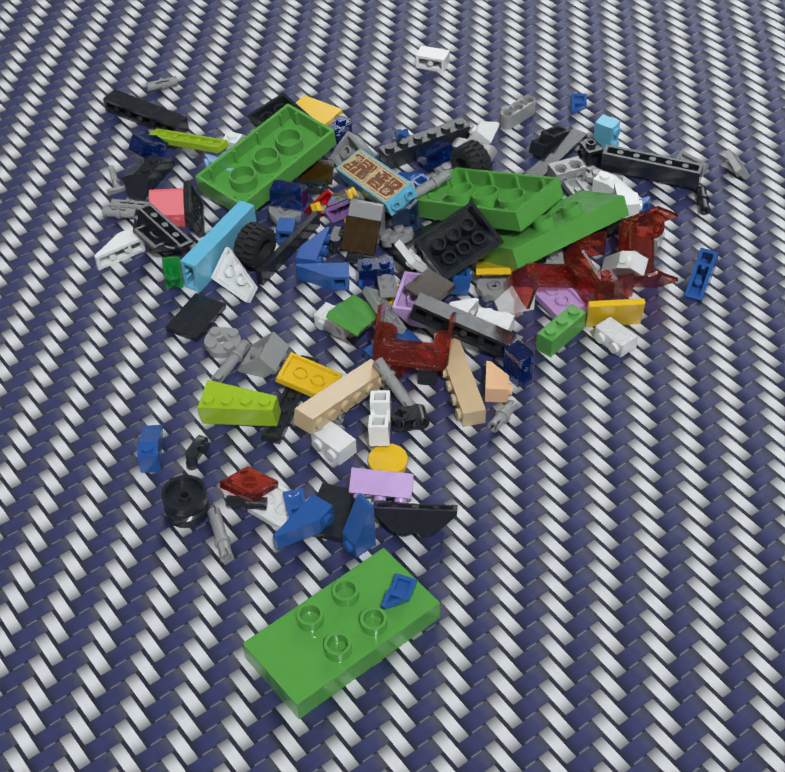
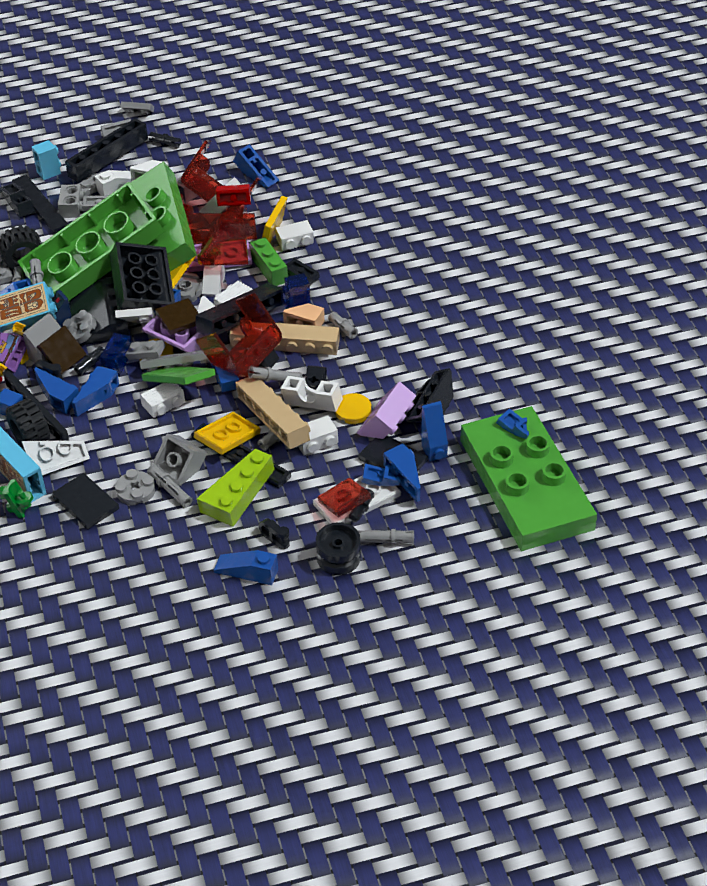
camera: 70 degrees left, 0 degrees up
black brick [578,138,603,166] -> none
none -> red slope [216,184,251,206]
none -> black plate [286,258,320,286]

